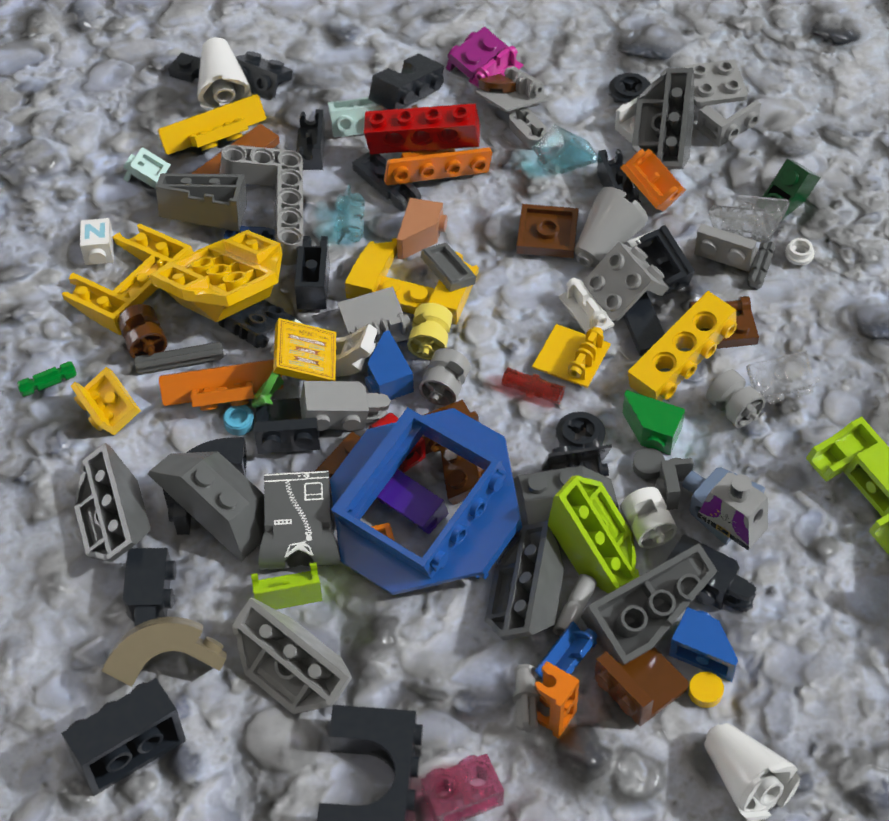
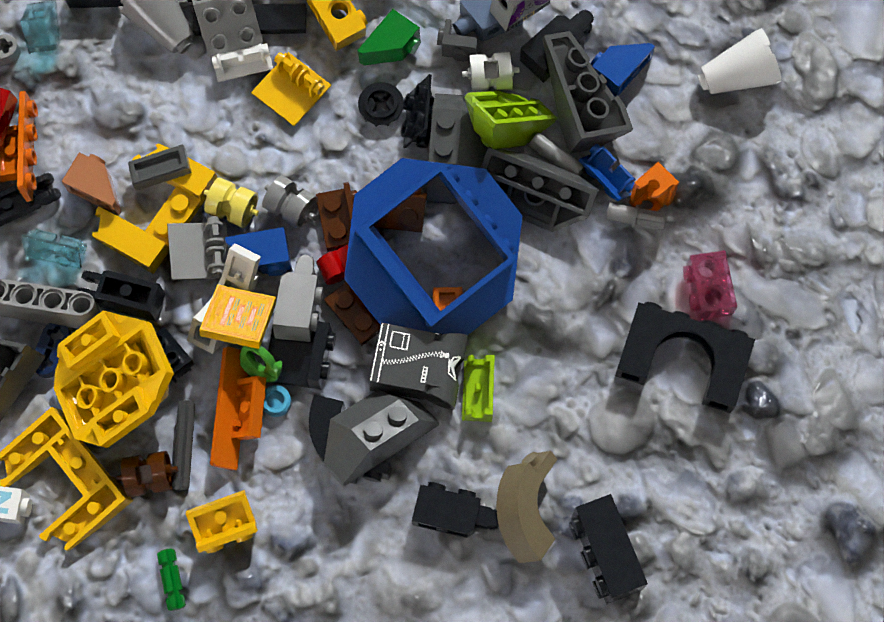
camera: 75 degrees left, 20 degrees up
dark grey wedge [74,443,151,562] -> none
light grey wedge [232,597,352,714] -> none
dark purple hinge [376,469,449,534] -> none
clear red pin [501,367,565,405] -> none
reddish brown plate [516,204,579,258] -> none
reddish brown bracket [594,647,689,727] -> none
dark grey tile [633,448,665,480] -> none
yellow tile [688,672,724,708] -> none

